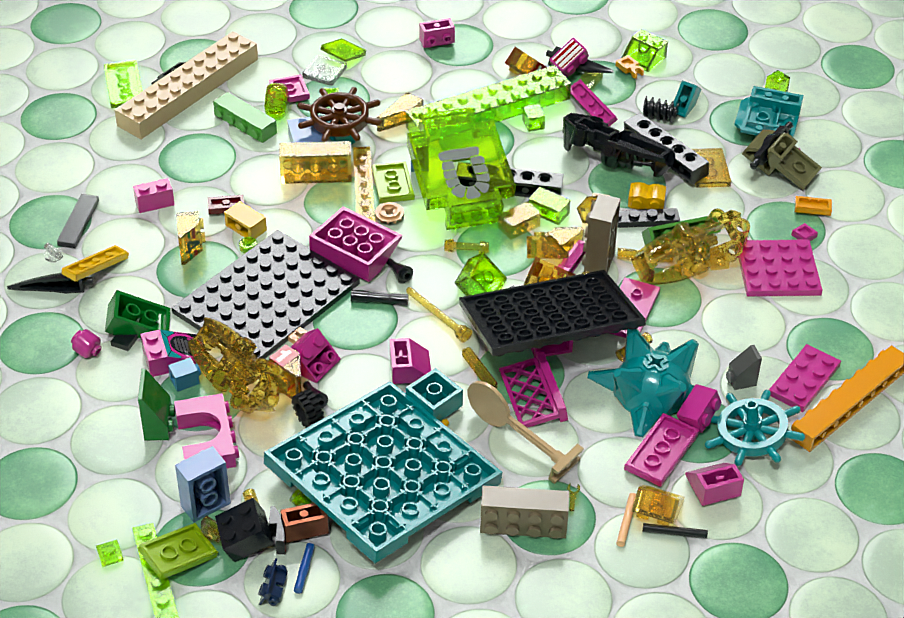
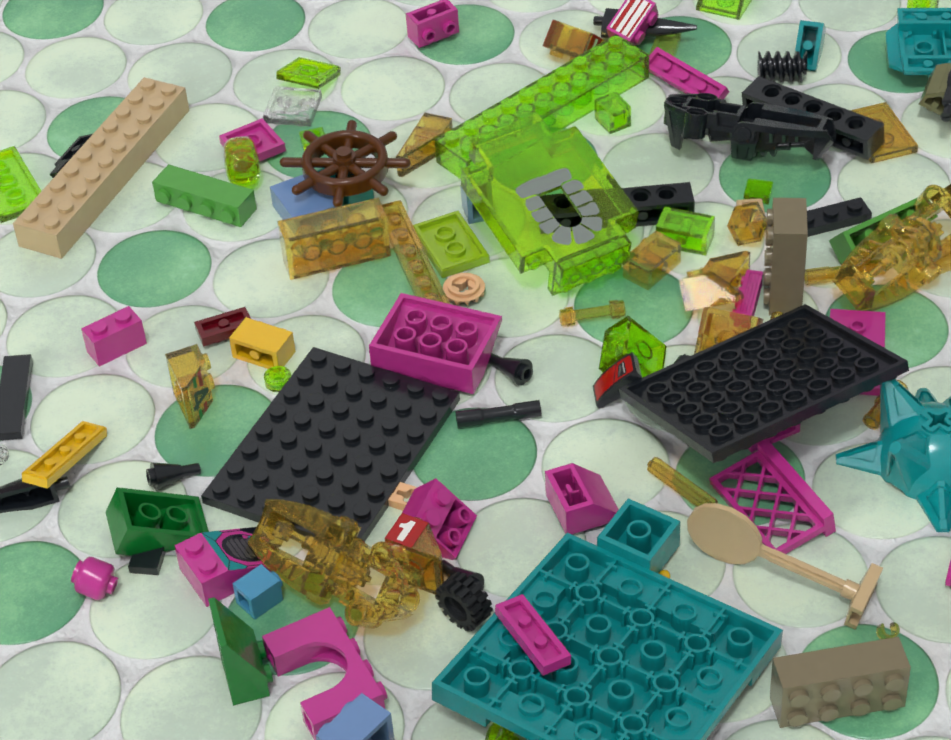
camera: 10 degrees left, 0 degrees up
clear yellow piece [406,287,472,342] -> none
light orange plate [615,55,644,79] -> none
yellow brick [628,182,666,210] -> none
none -> black cone [146,462,201,491]
none -> dark pink plate [495,594,571,675]
none -> slope [593,352,642,409]
none -> clear neon green tile [743,179,773,205]

